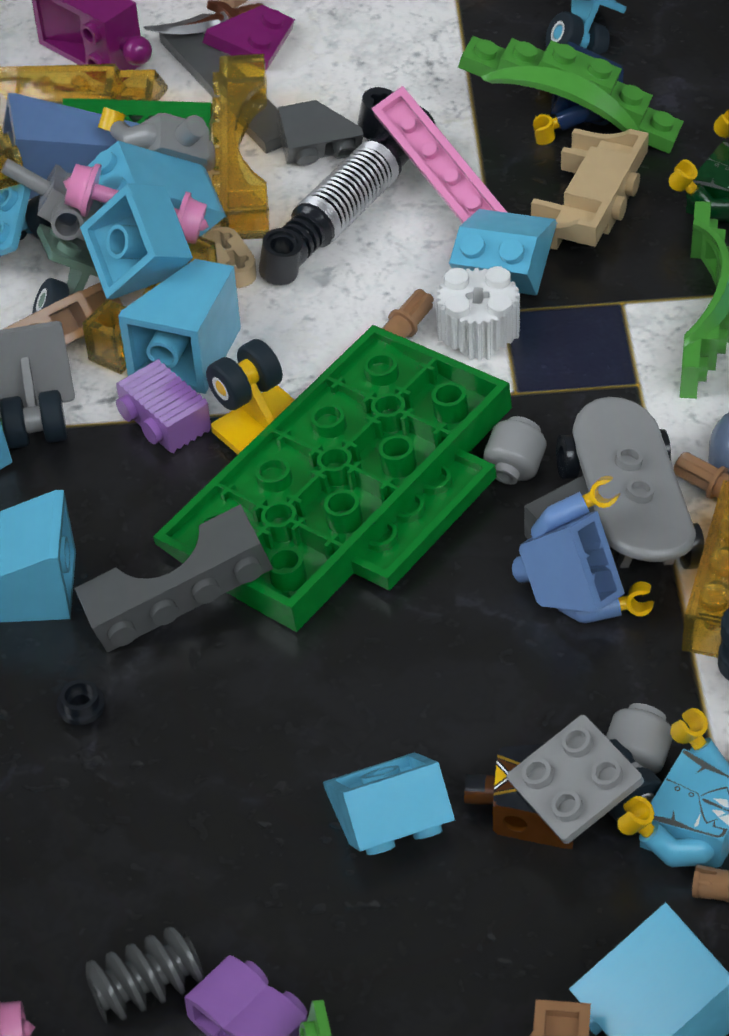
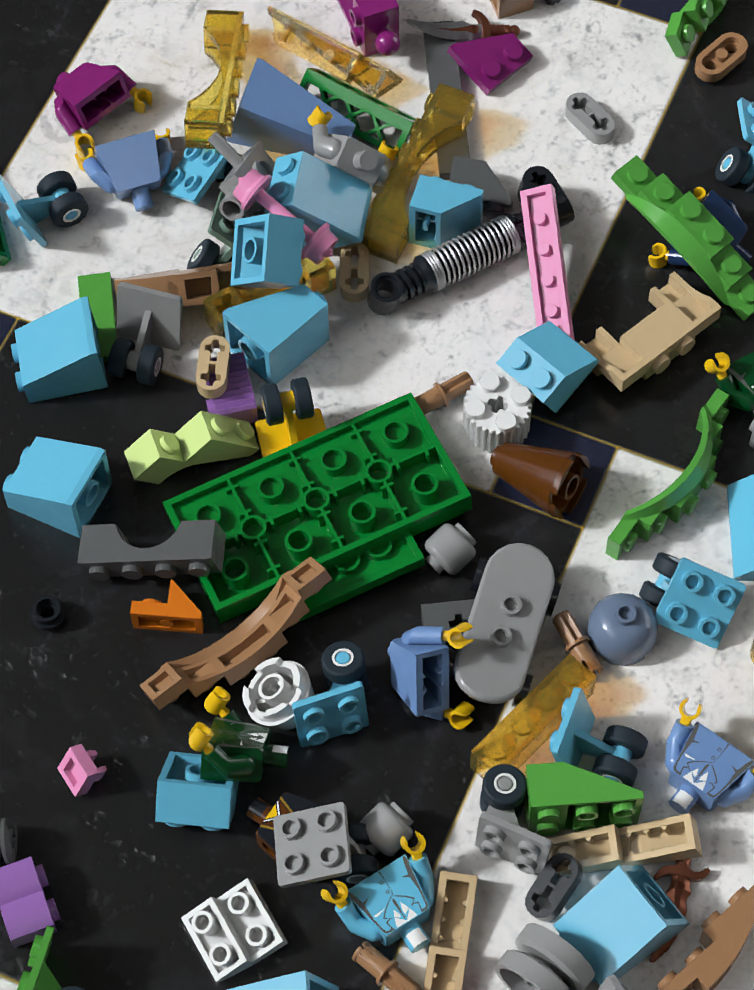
camera: 25 degrees right, 15 degrees up
none -> bright pink tile [57,744,107,797]
none -> yellowish green arch [124,411,259,484]
none -> orange slope [130,579,204,634]
none -> medium nougat piece [139,556,332,710]
none -> white slope [181,878,288,982]
none -> dark green torso [189,686,289,782]
none -> tan beam [196,335,231,399]
none -> white cone [242,657,314,730]
none -> medium azure plate [292,641,369,747]
none -> medium azure slope [409,174,484,250]
none -> reddish brown cone [490,442,590,520]
none -> light grey beam [565,92,615,145]

